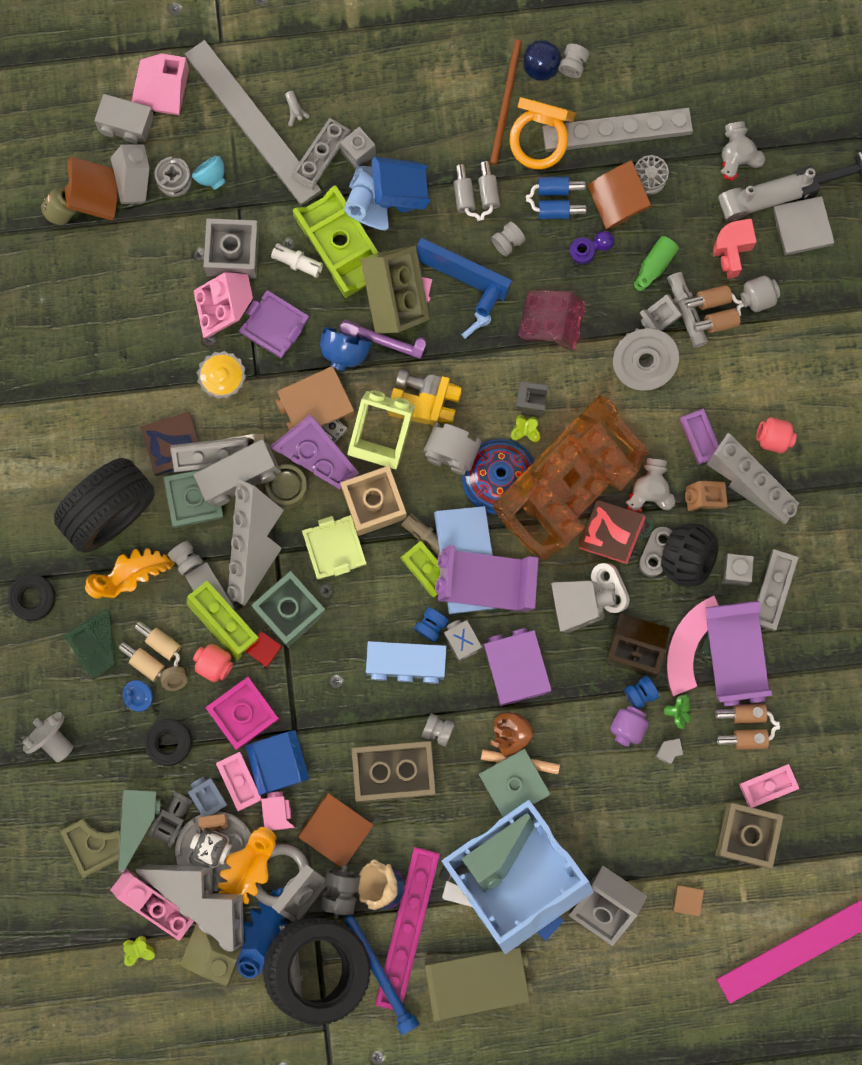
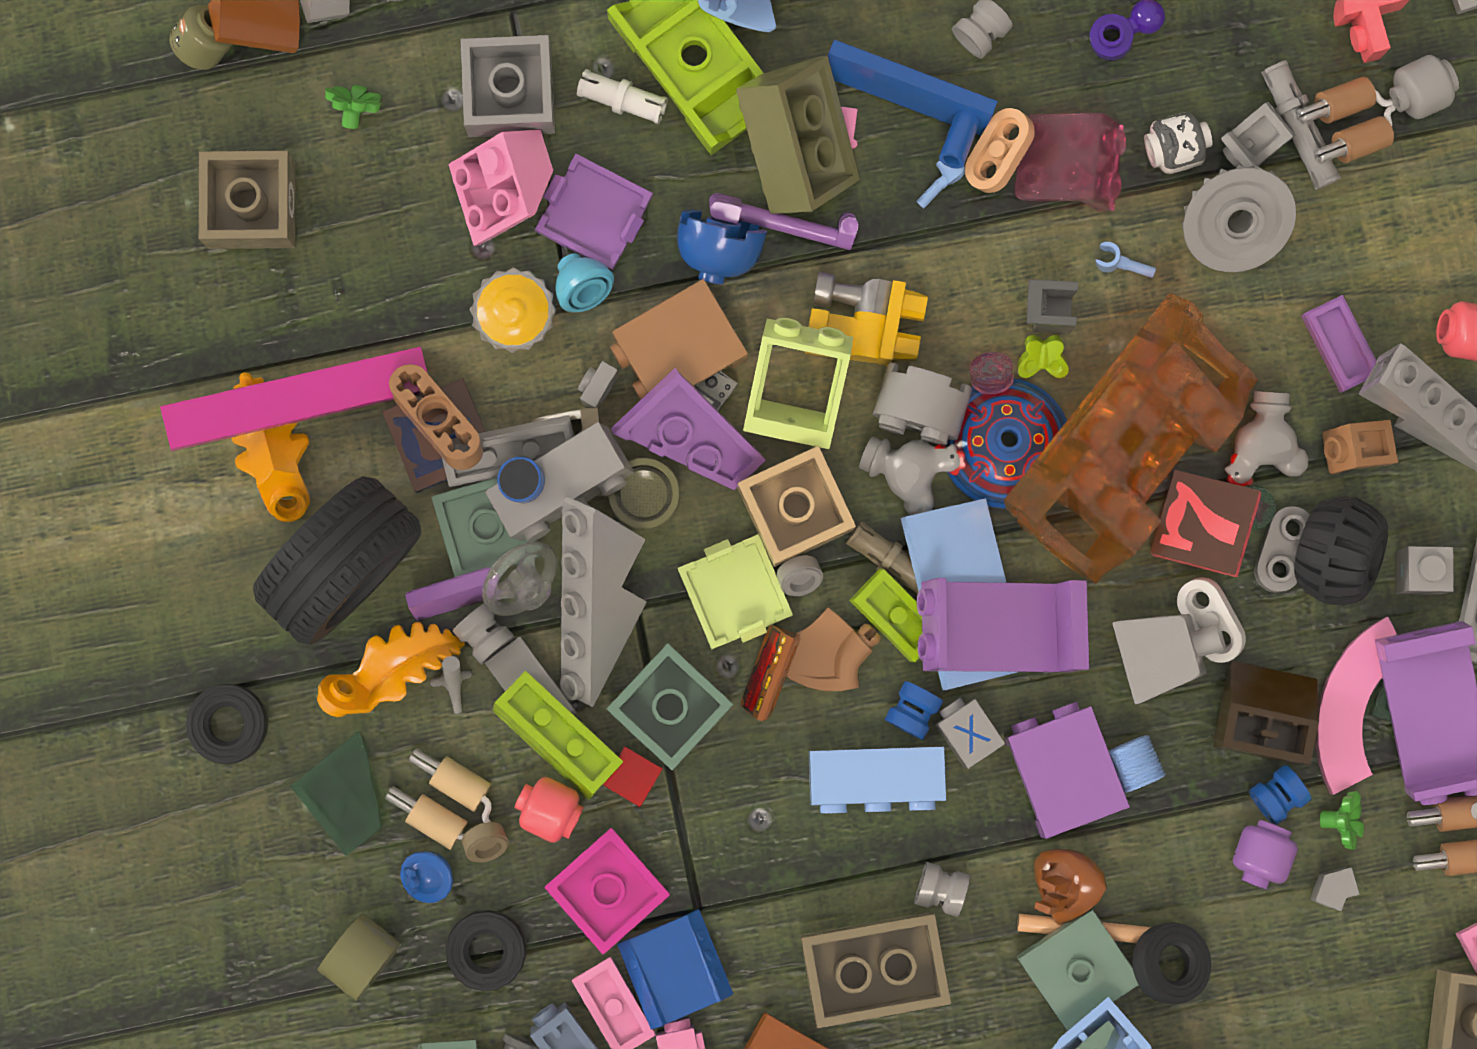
camera: 10 degrees left, 5 degrees up
light grey piece [22,712,74,762] -> none
bright green piece [634,236,679,291] -> none
none -> dark pink tile [160,347,428,452]
none -> dark tan brick [198,151,296,249]
none -> light orange plant [231,372,310,522]
none -> olive piece [317,913,402,1001]
none -> bright green plant [325,85,382,129]
none -> medium nougat beam [389,364,483,470]
none -> medium lavender tile [405,567,501,621]
none -> light grey bar [430,656,472,714]
none -> clear piece [482,541,558,616]
none -> black tile [497,457,545,503]
none -> medium azure brick [555,253,614,312]
none -> light grey plate [578,361,619,411]
none -> slope [741,625,801,721]
none -> light grey tile [777,555,823,596]
none -> medium nougat arm [786,607,881,691]
none -> light grey animal [859,436,967,515]
none -> light nougat plate [965,108,1035,193]
none -> clear pink tile [969,352,1014,394]
none -> light blue hand [1095,242,1156,278]
none -> light blue piece [1108,735,1166,793]
none -> black tyre [1132,922,1211,1004]
none -> head [1144,112,1212,174]

